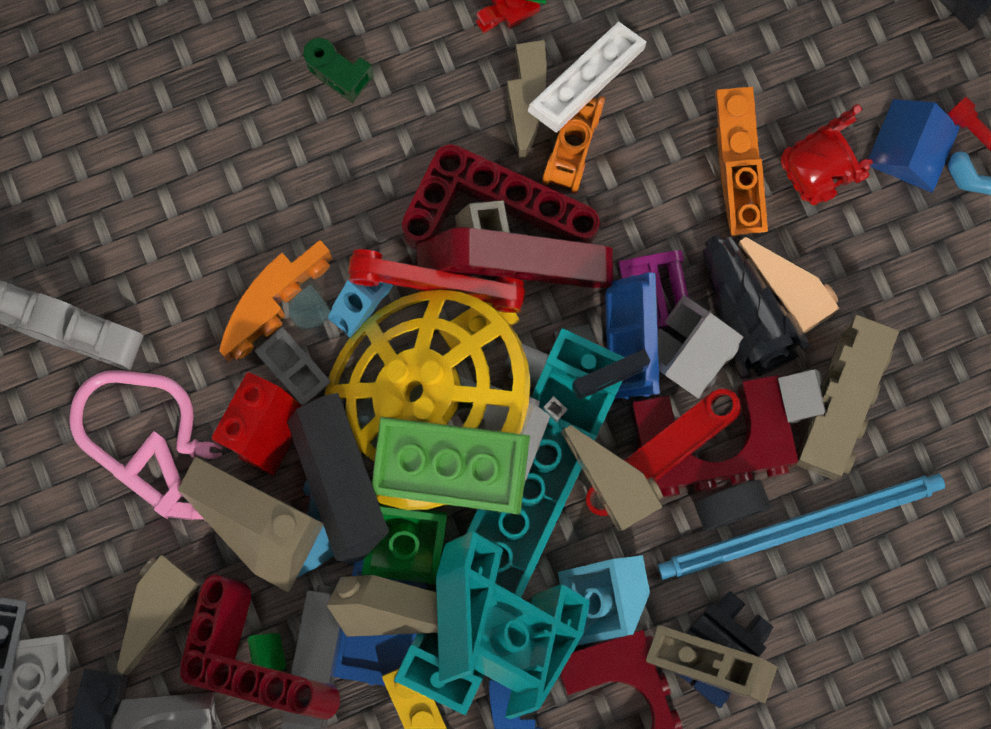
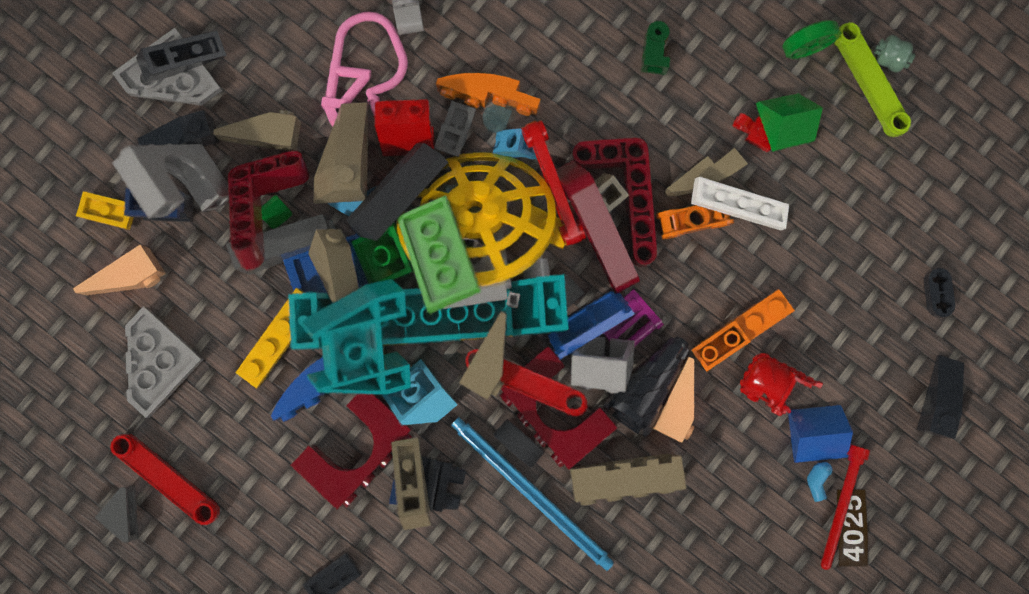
camera: 60 degrees right, 5 degrees up
black tile [572,349,651,400] -> none
light grey panel [778,369,825,423] -> none

